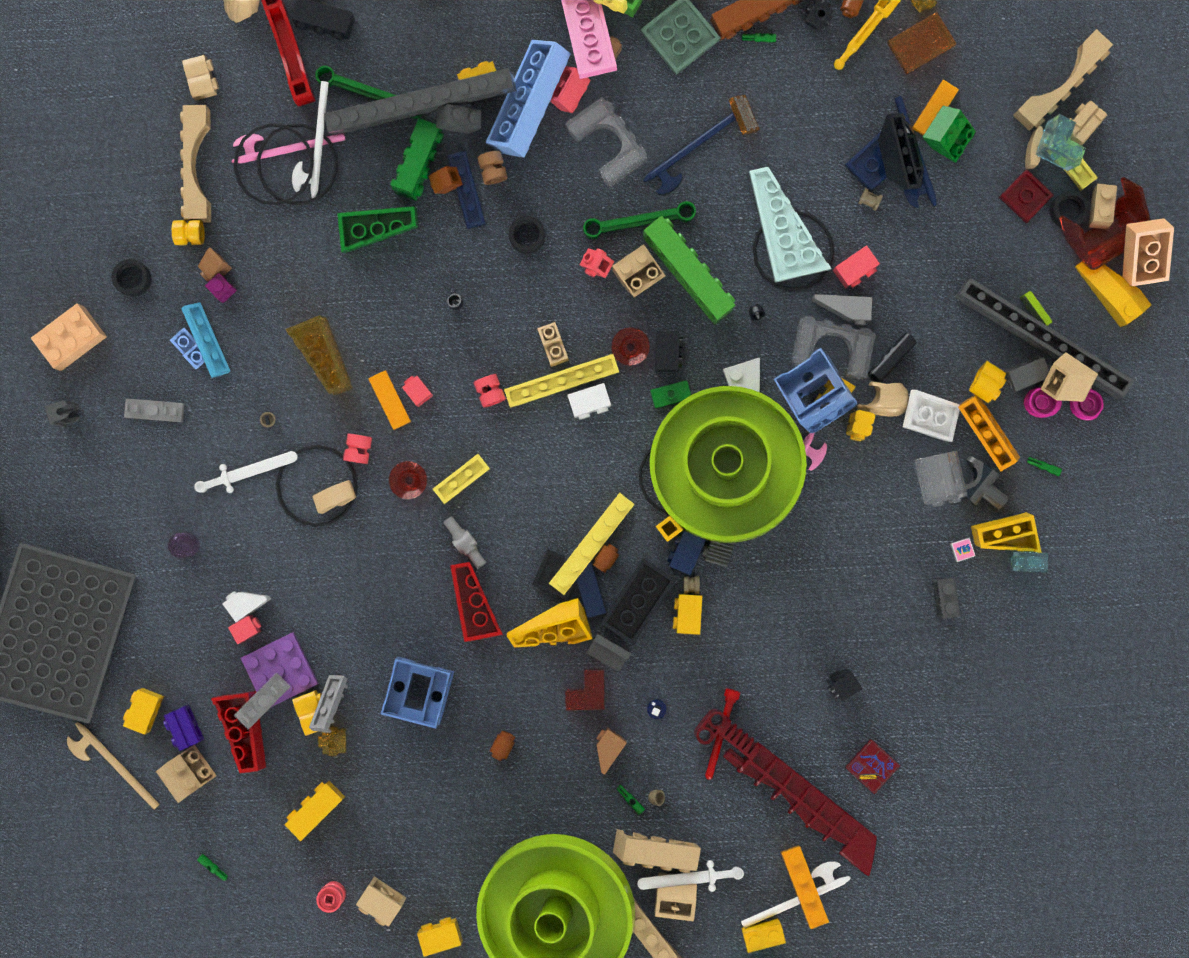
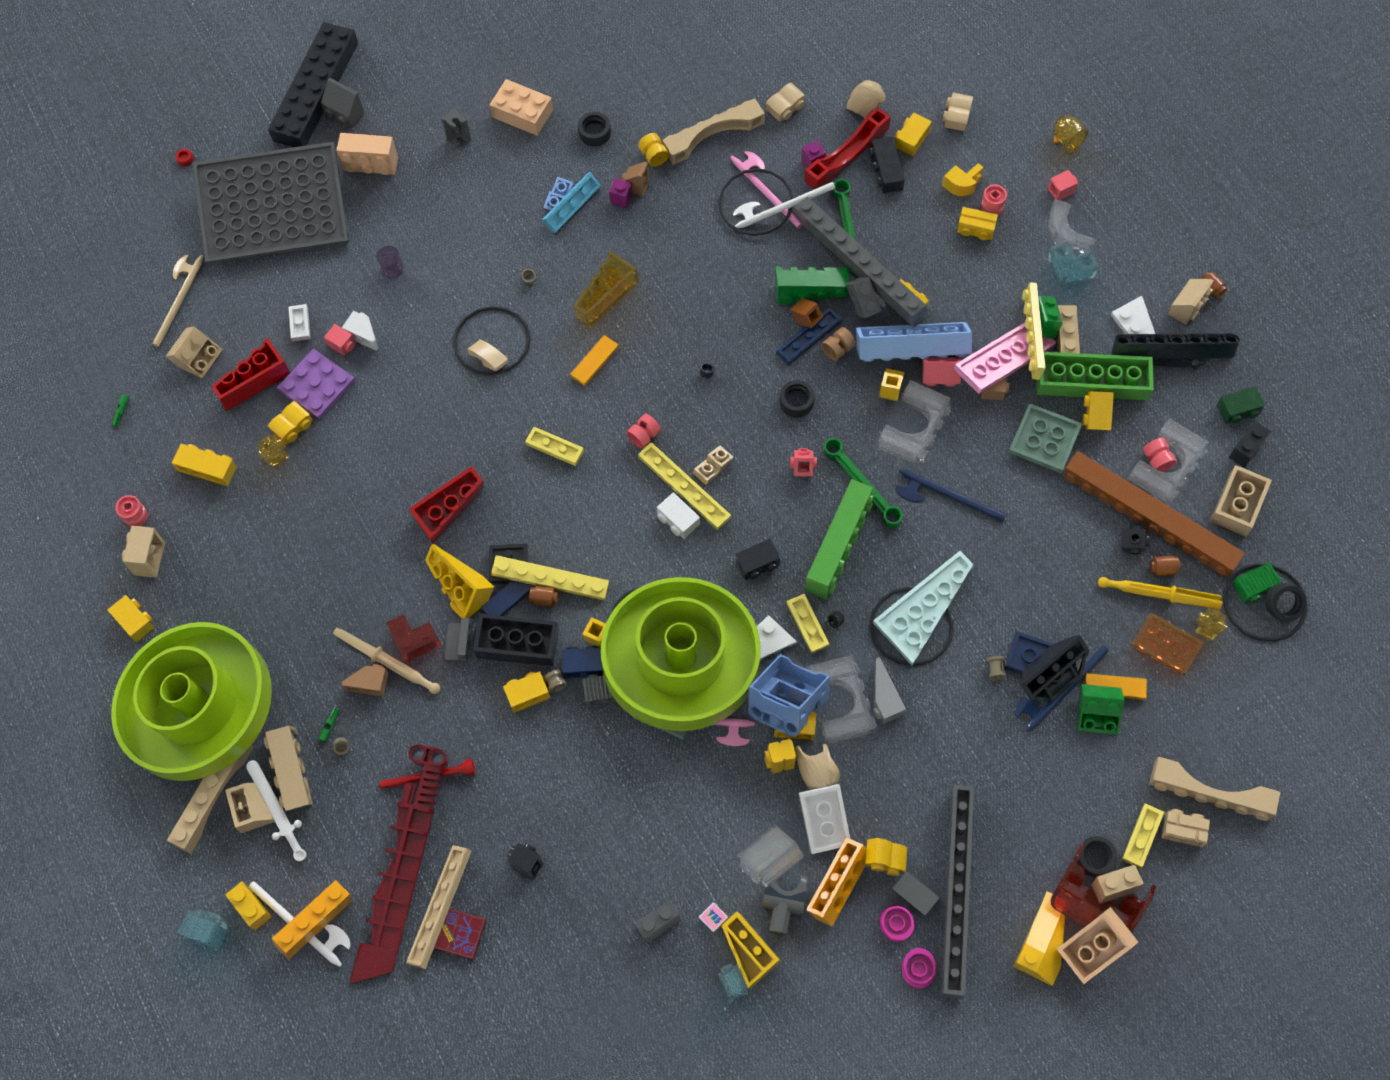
camera: 65 degrees right, 20 degrees down
yellow brick [123,688,164,735] -> none
light grey plate [124,399,185,423] -> none
dark purple brick [163,705,204,751] -> none
white sword [194,451,297,493] -> none
black piece [234,123,314,205] -> none
light grey plate [234,673,291,729] -> none
light grey plate [309,675,348,733] -> none
green wedge [337,206,418,253] -> none
coral wheel [343,434,372,464] -> none
medium blue piece [381,657,454,729] -> none
clear red dish [389,461,427,499] -> none
coral brick [402,376,433,407] -> none
light grey pin [443,516,486,569] -> none
dark orange brick [490,730,515,761] -> none
tan slope [612,244,666,298] -> none
clear red dish [612,327,650,366] -> none
clear blue tile [647,699,666,719] -> none
green plate [650,380,691,409] -> none
clear orange tile [729,95,760,135] -> none
green pin [742,33,776,42] -> none
coral brick [833,245,880,289] -> none
black axle [868,333,916,383] -> none
dark red tile [999,169,1054,223] -> none
lime tile [1020,291,1052,326] -> none
tan slope [1025,126,1046,170] -> none
green pin [1027,457,1062,476] -> none
clear light blue brick [1035,114,1086,171] -> none
tan slope [1041,352,1098,402] -> none
none -> white plate [289,304,311,342]
none -> tan piece [333,627,440,694]
none -> light nougat brick [336,133,398,175]
none -> tan tile [406,845,472,969]
none -> light yellow plate [787,594,829,654]
none -> magenta brick [801,140,826,168]
none -> yellow brick [879,368,905,401]

